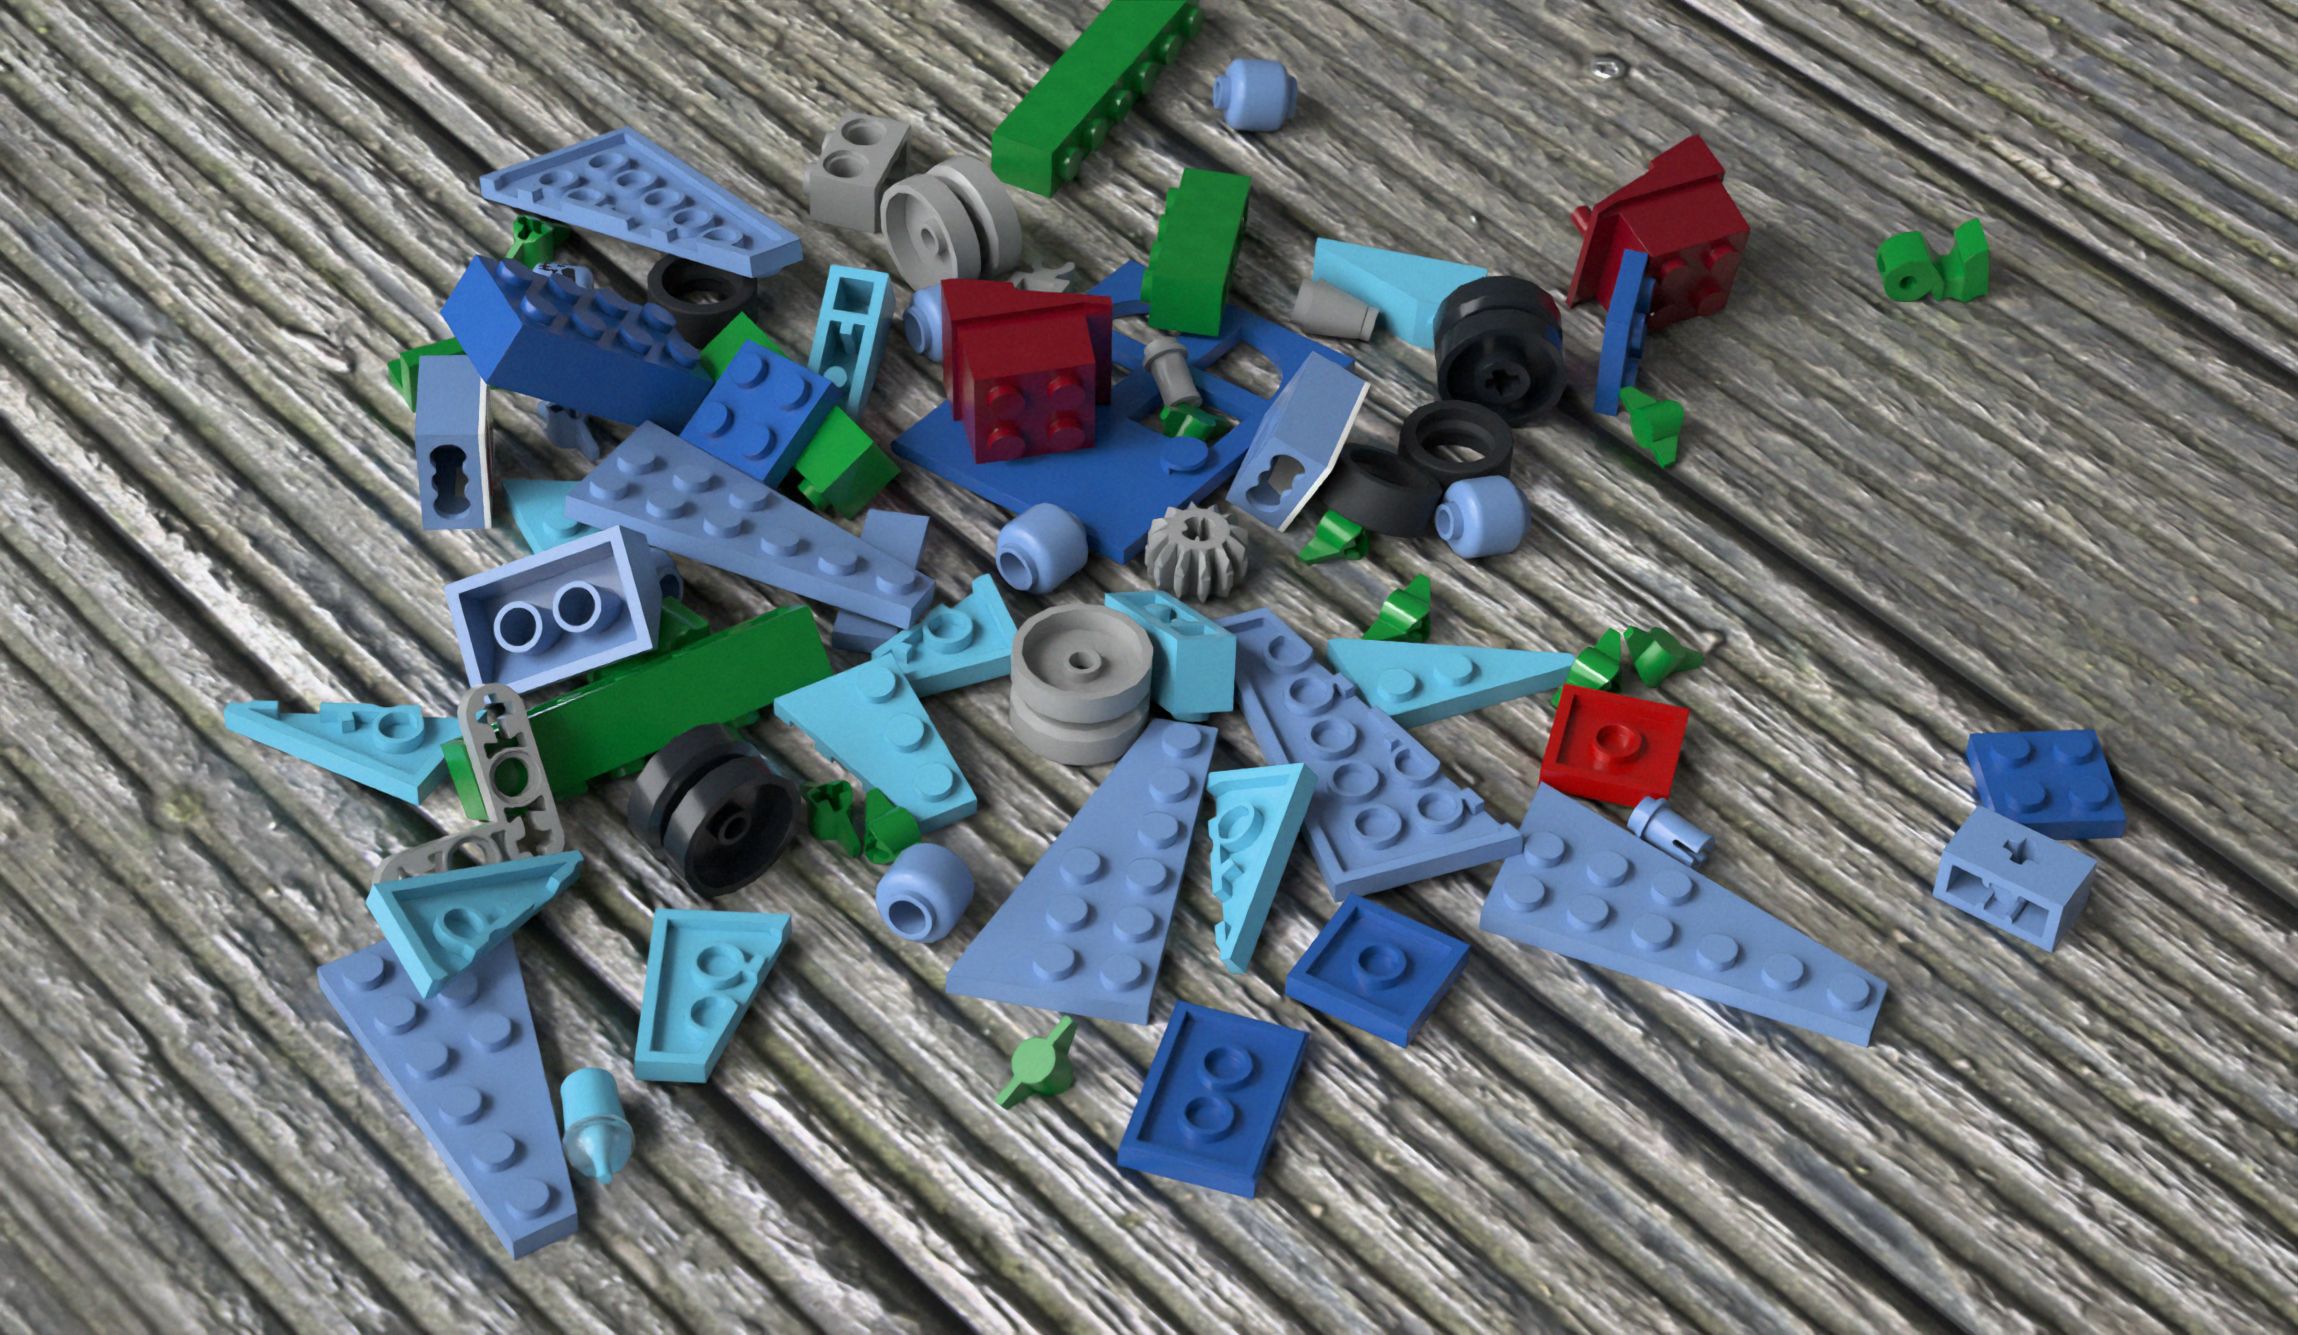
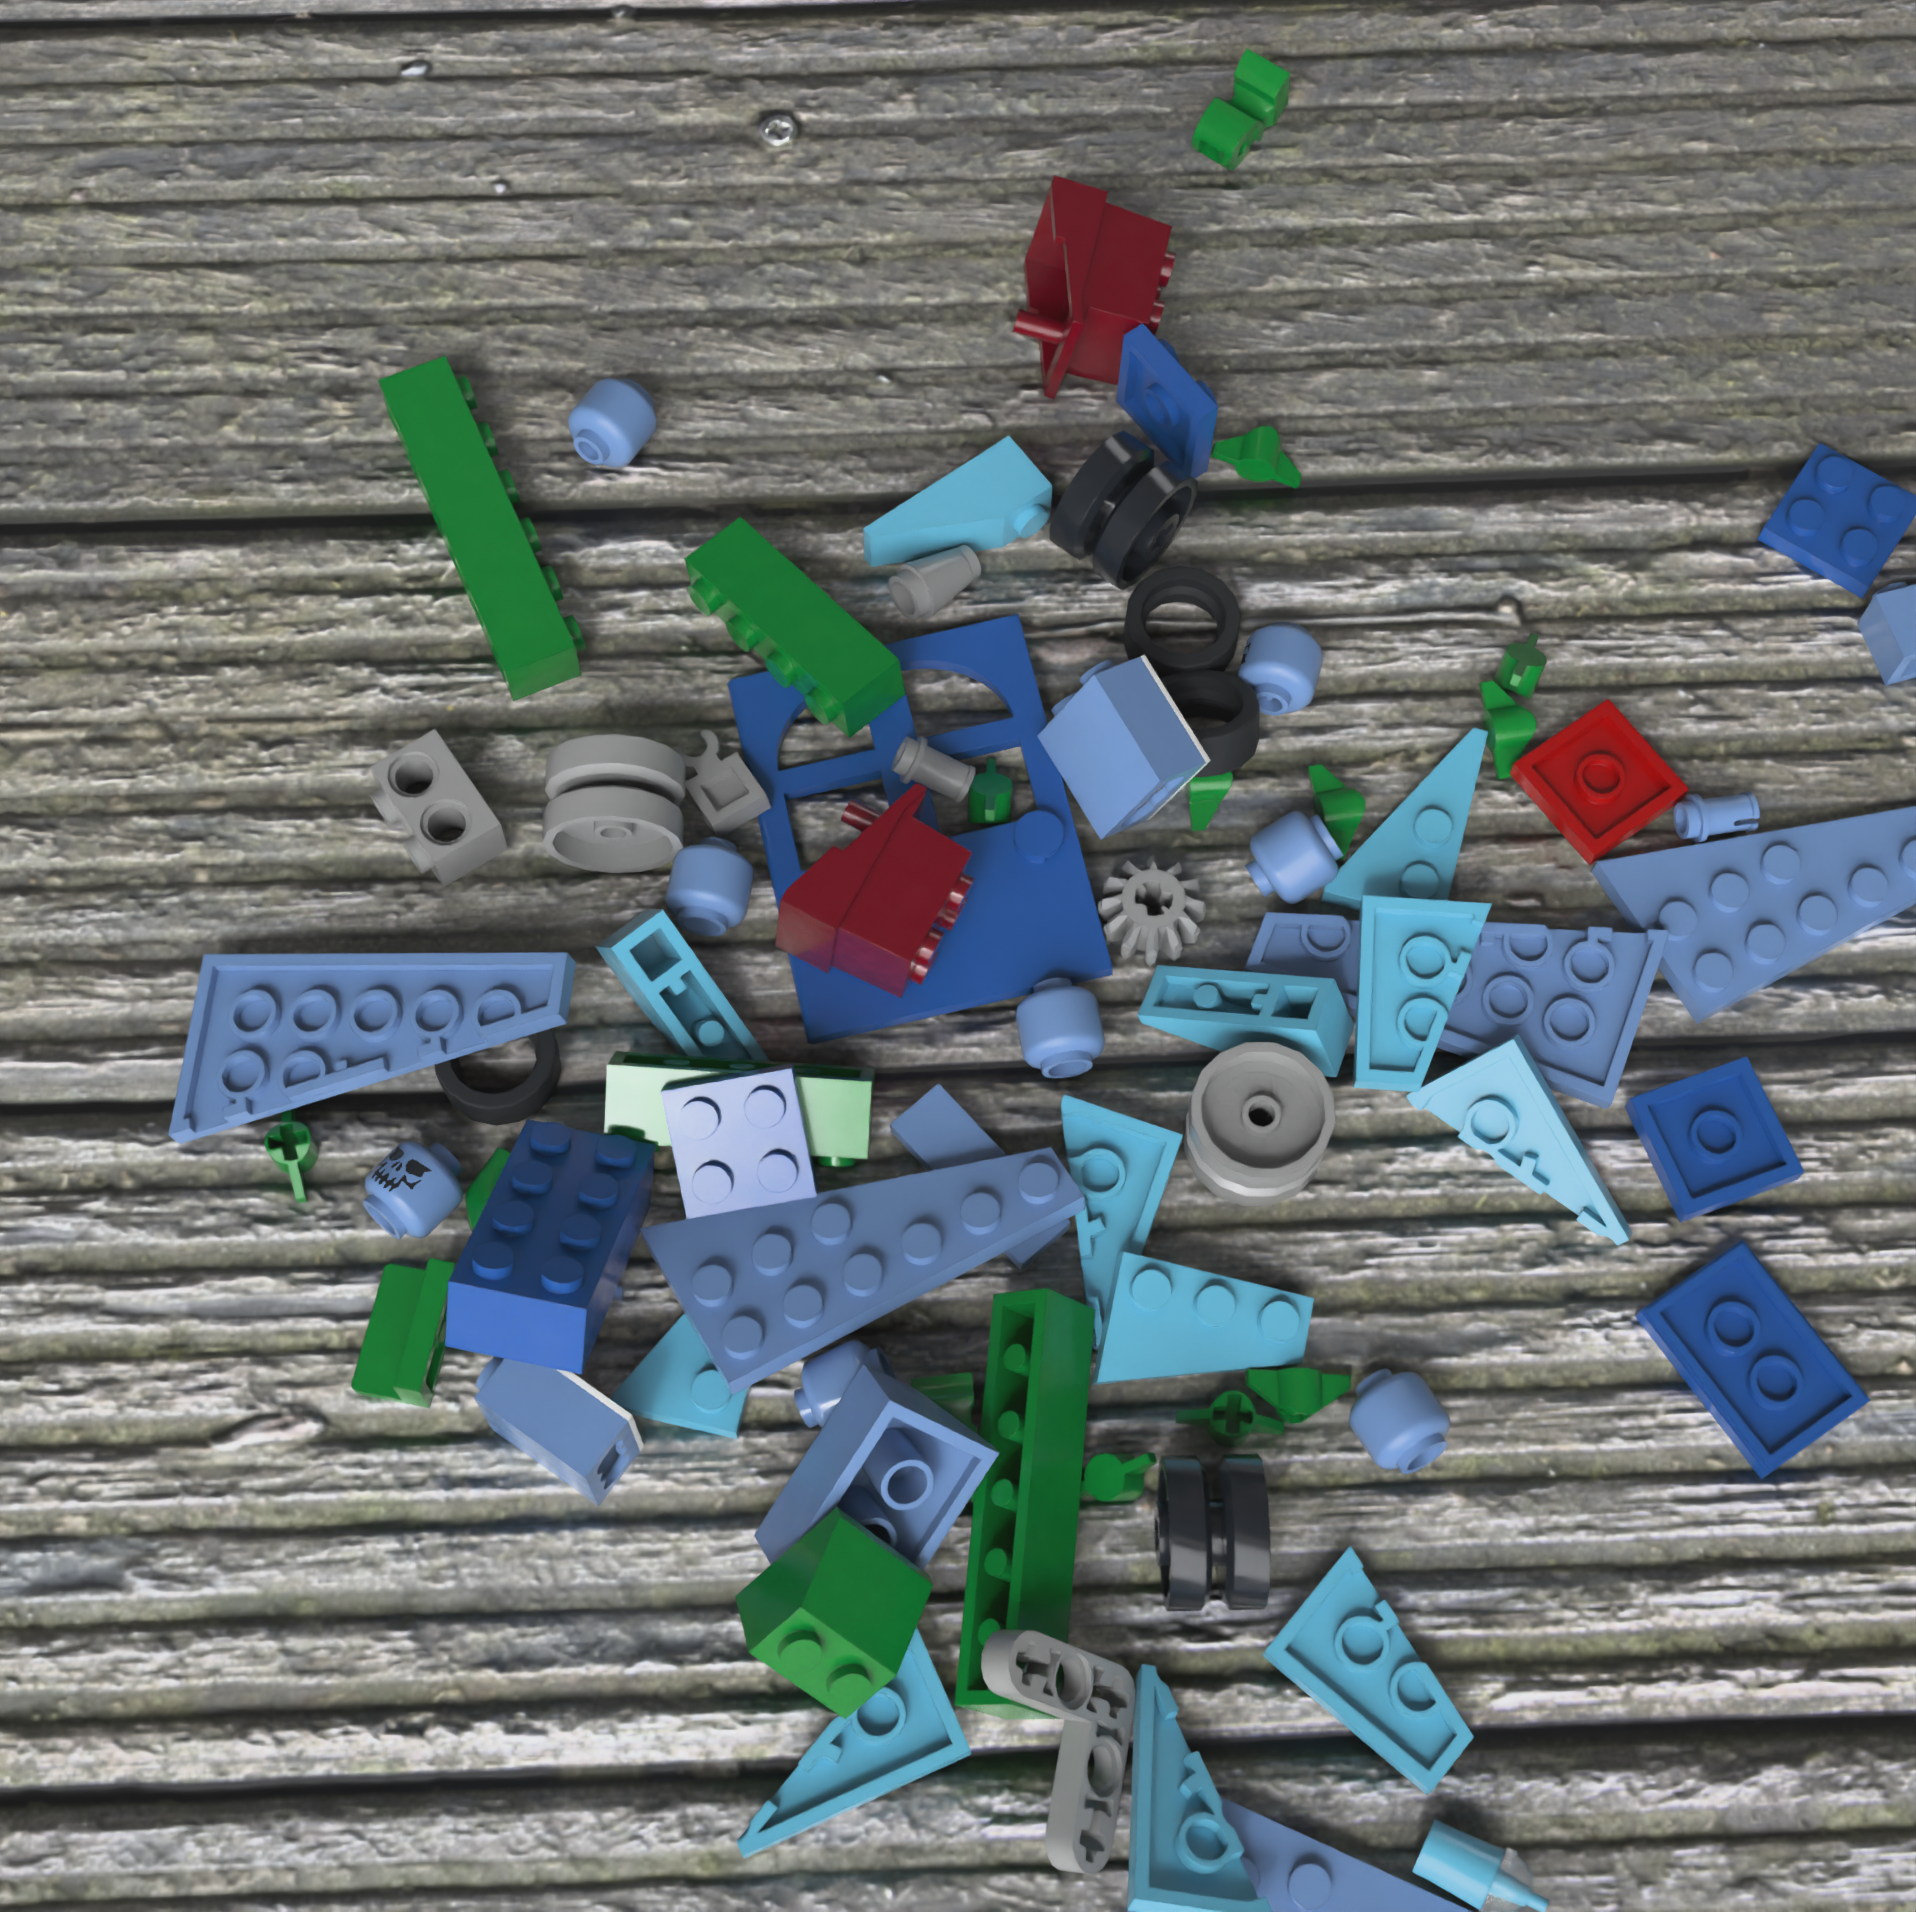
camera: 50 degrees left, 25 degrees up
medium blue wing [946,718,1218,1026] -> none
piece [994,1015,1079,1110] -> none
none -> green slope [735,1507,933,1719]
none -> medium blue head [1245,811,1344,904]
none -> medium azure wing [1353,895,1492,1092]

